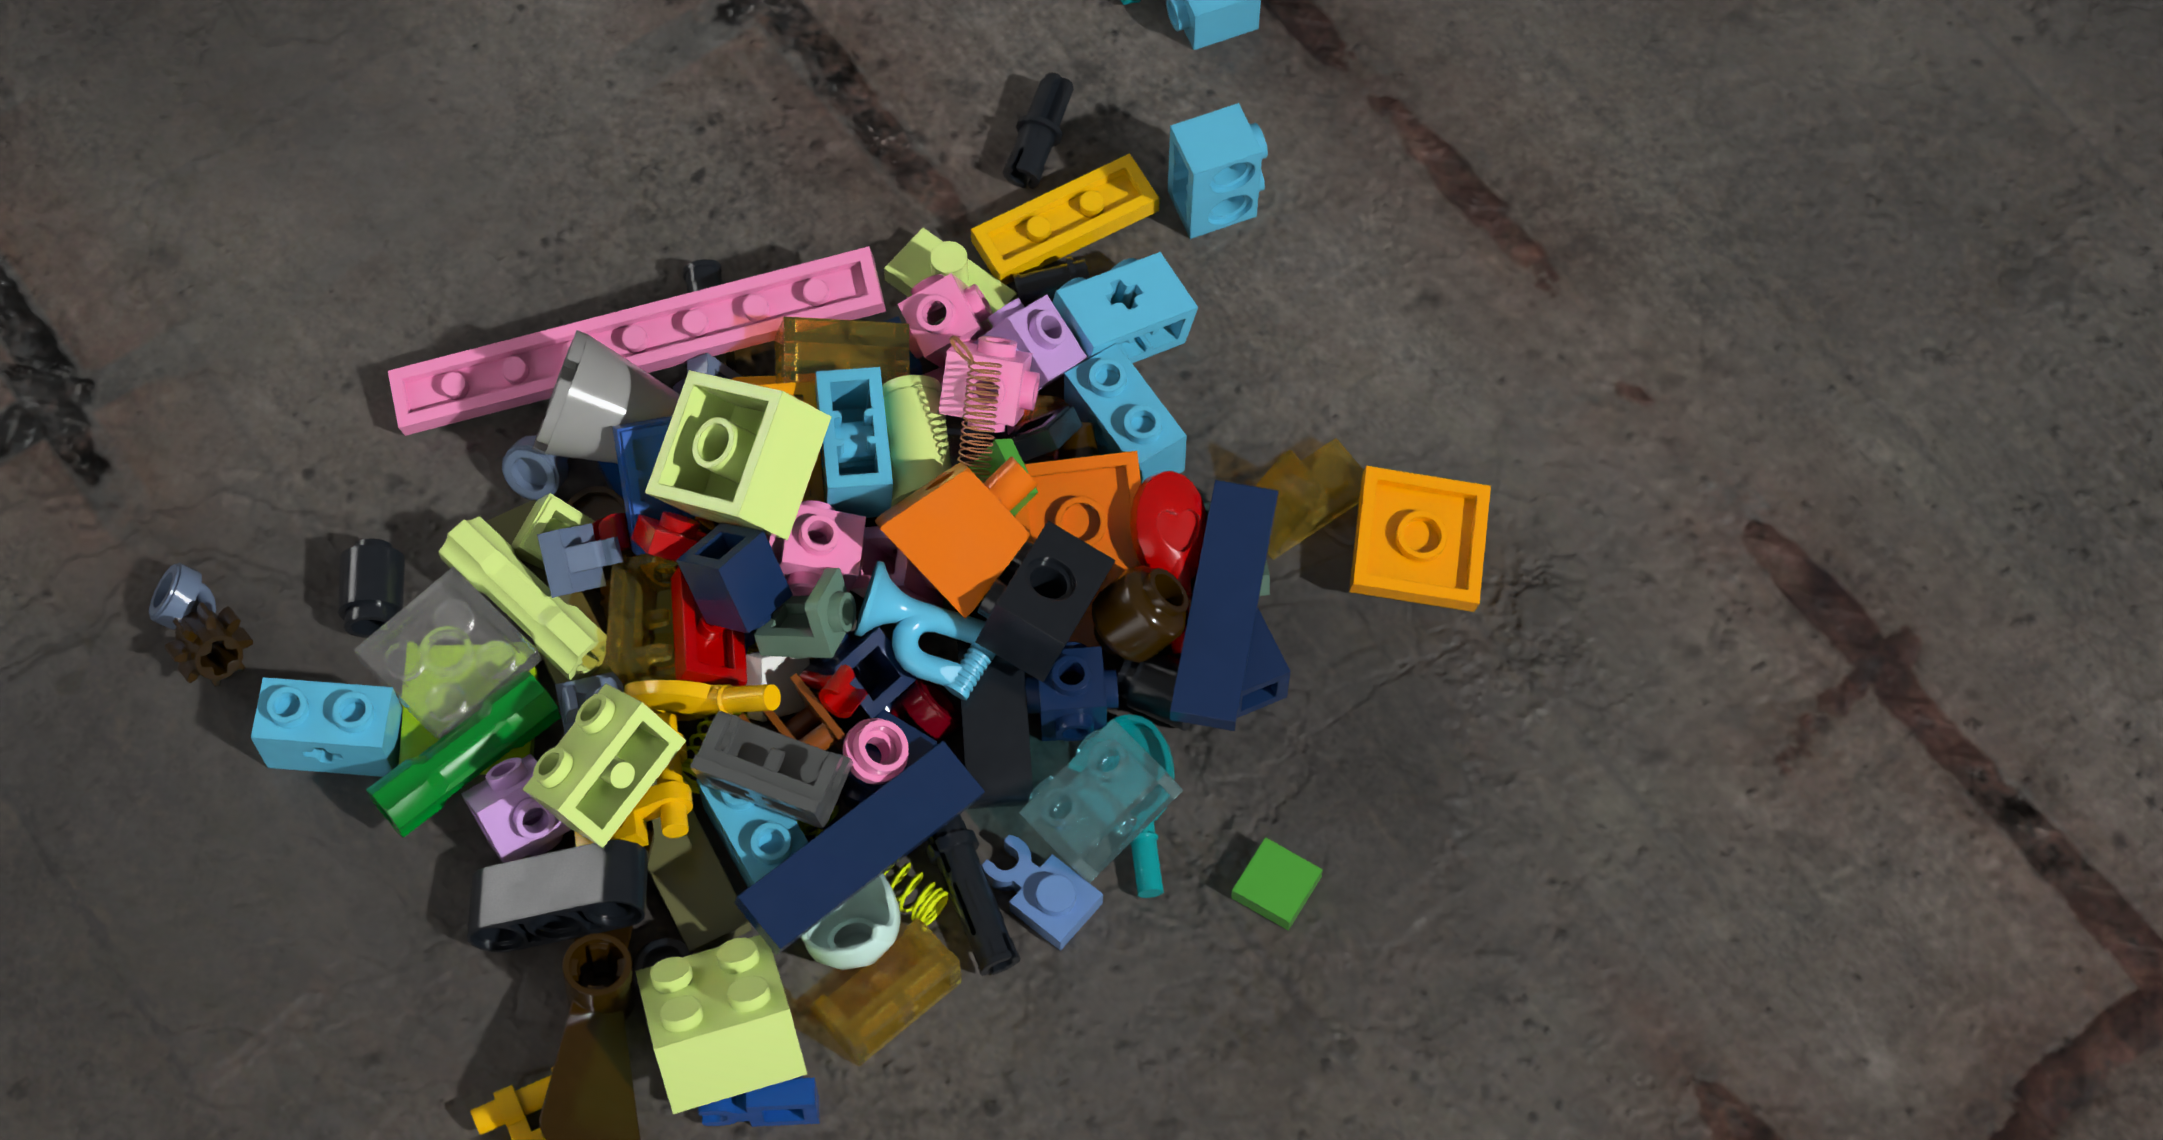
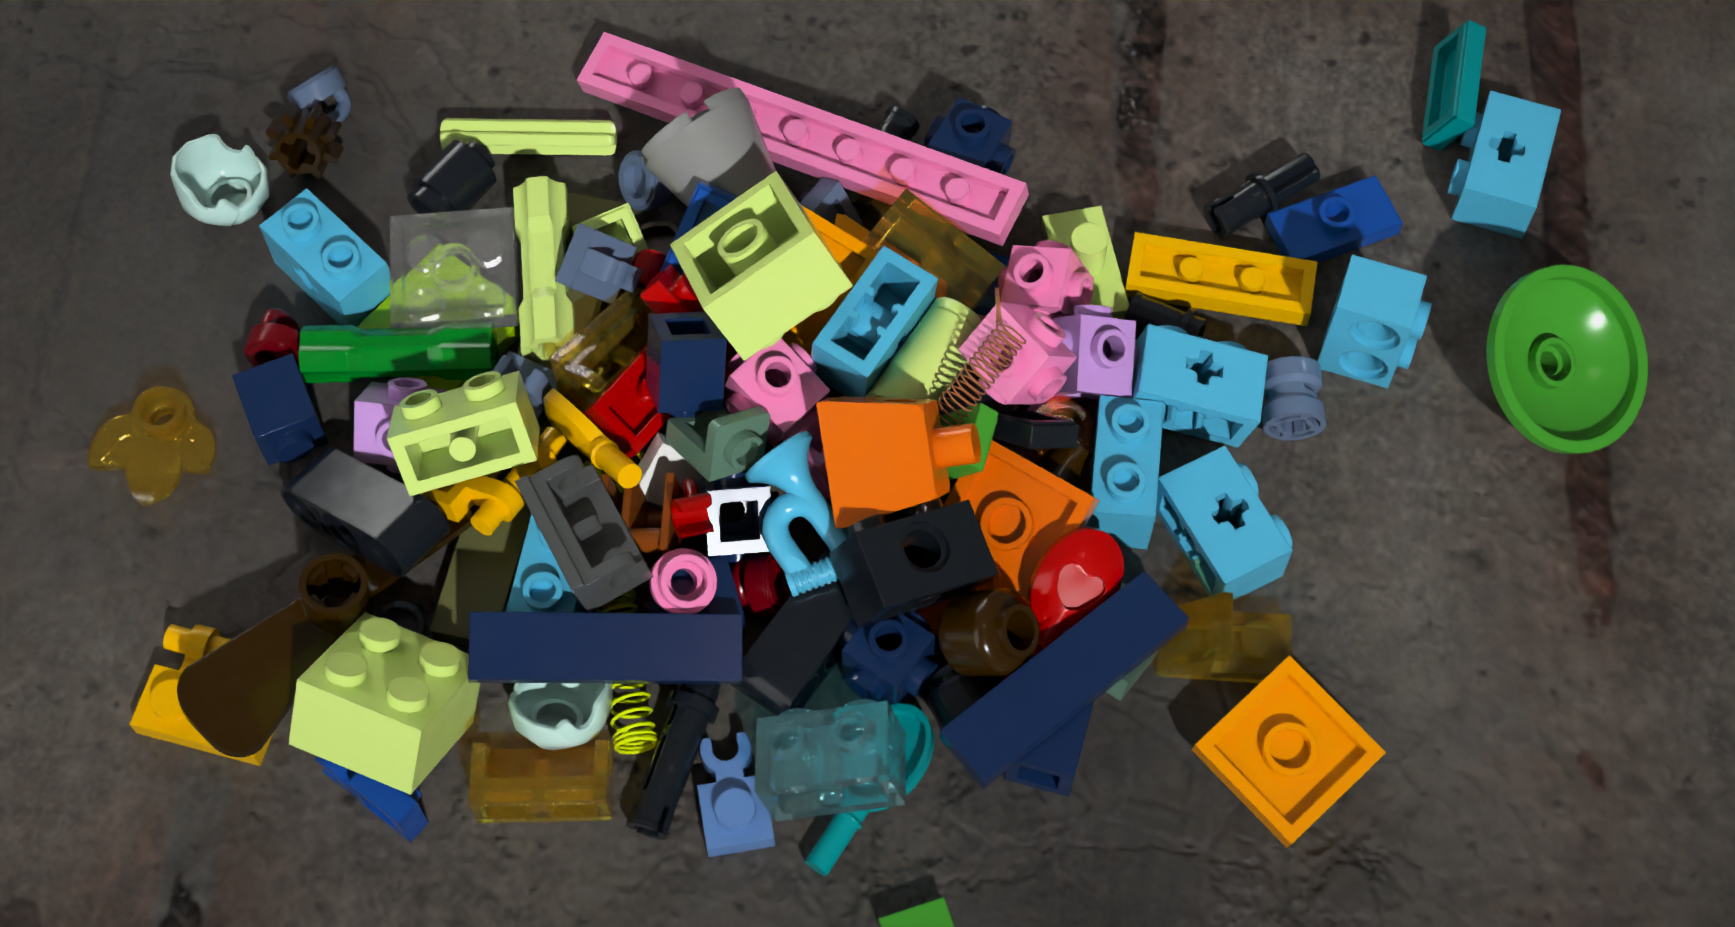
camera: 40 degrees right, 0 degrees up
none -> clear yellow plate [87,386,217,506]
none -> light aqua hair [170,134,270,226]
none -> dark blue brick [232,353,329,466]
none -> dark red tile [244,308,301,368]
none -> yellowish green axle [440,118,617,155]
none -> dark blue brick [924,97,1016,175]
none -> medium azure brick [1156,446,1293,609]
none -> sand blue wheel [1262,356,1327,441]
none -> blue plate [1264,175,1403,263]
none -> bright green dish [1486,265,1648,455]

